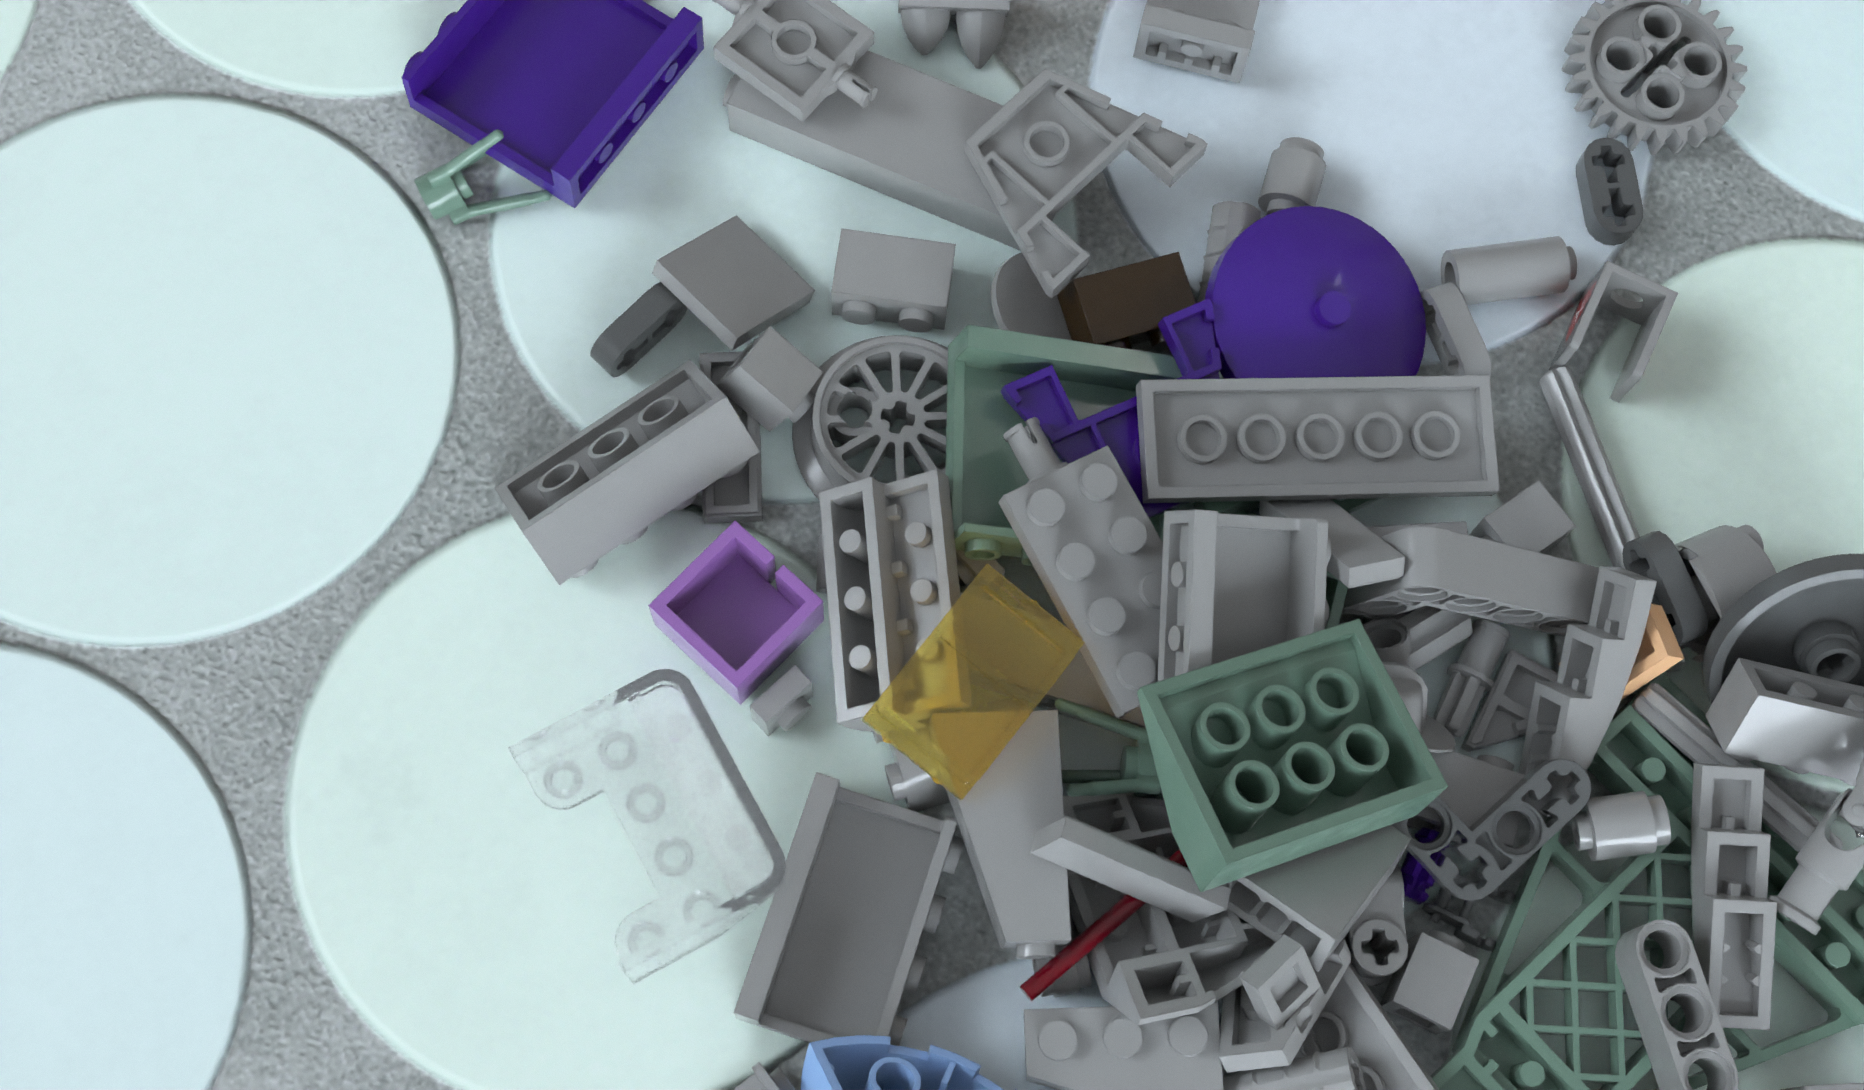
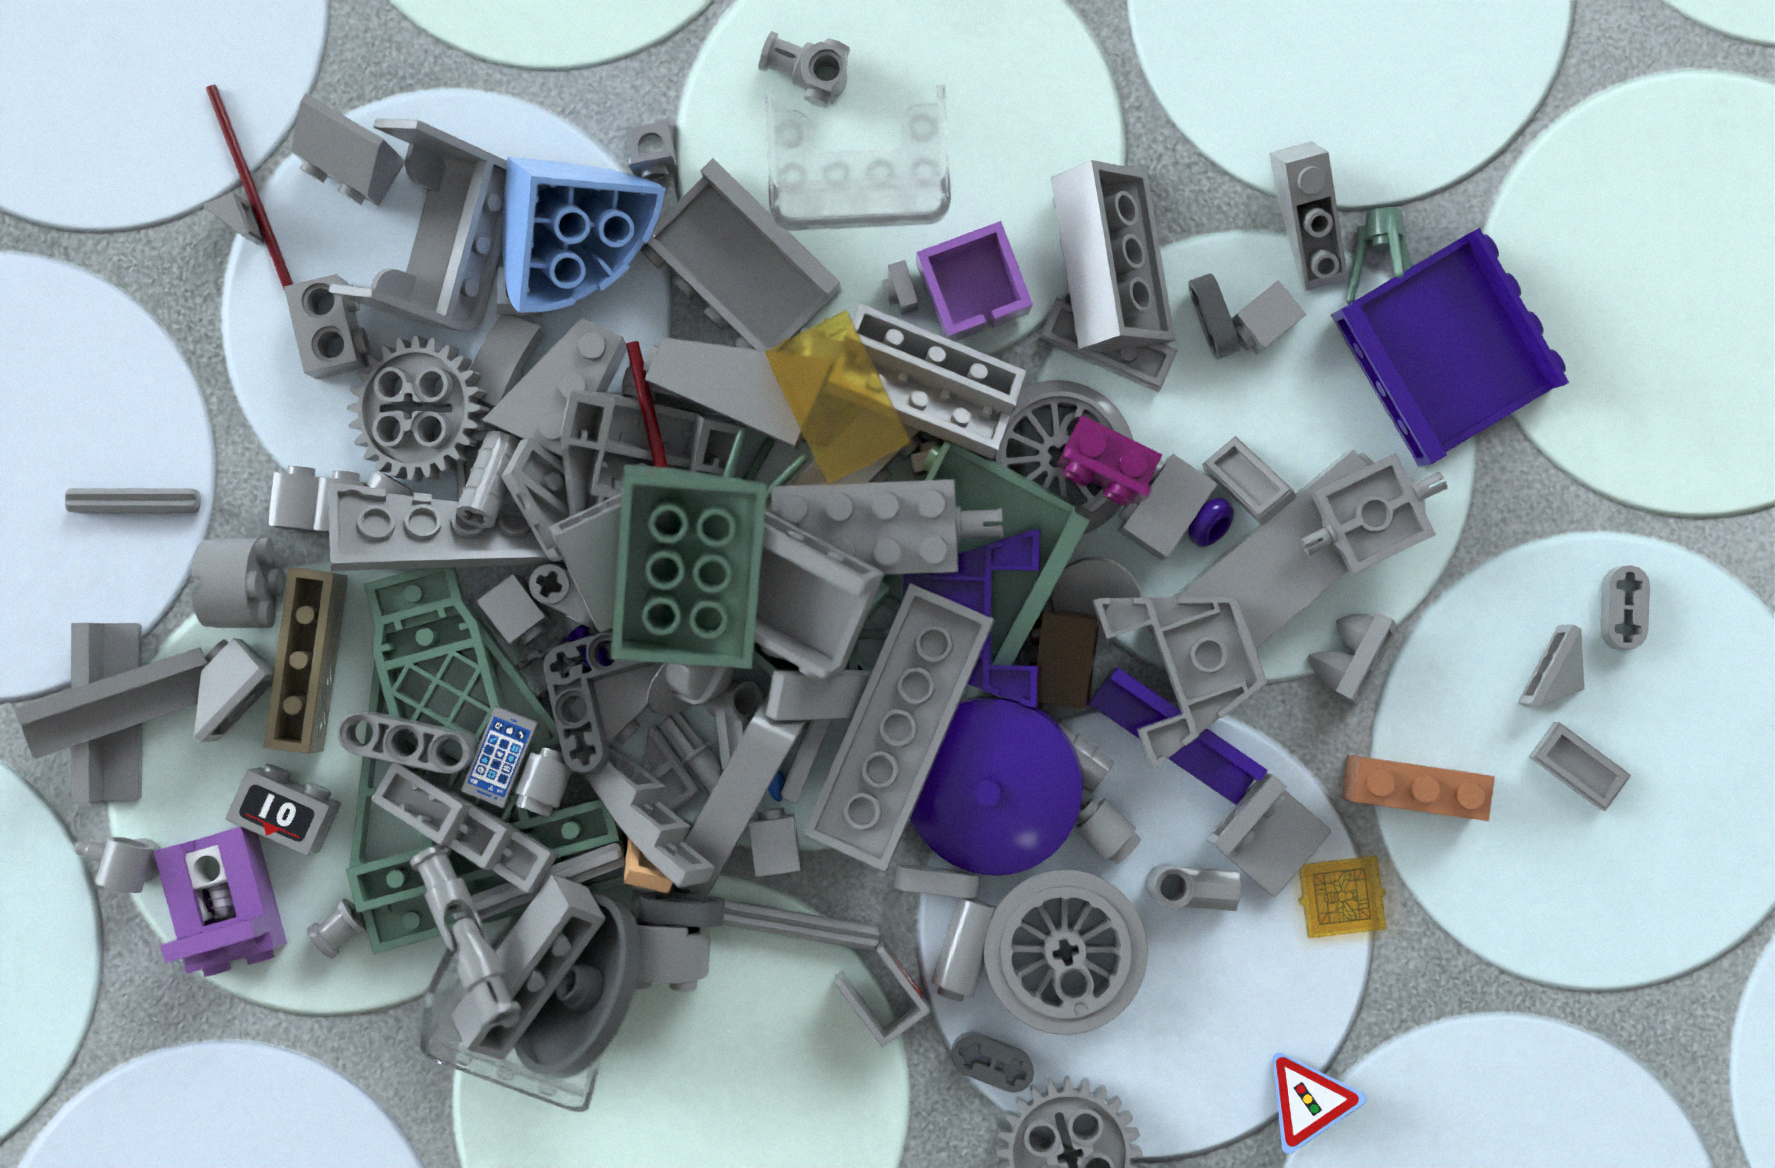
camera: 120 degrees right, 15 degrees up
light grey tile [652,215,815,351] -> none
light grey brick [716,326,823,432] -> none
light grey tile [1030,816,1231,923] -> none
light grey plate [1240,934,1321,1030] -> none
none -> tile [461,706,540,808]
none -> light grey connector [758,31,850,108]
none -> light grey piece [984,870,1148,1035]
none -> magenta bracket [1056,415,1163,507]
none -> dark purple fence [1089,667,1268,805]
none -> light grey piece [1146,864,1241,911]
none -> dark purple piece [1188,498,1234,547]
none -> light grey tile [1202,436,1296,526]
none -> light grey brick [1232,280,1306,355]
none -> light grey slope [1269,141,1348,291]

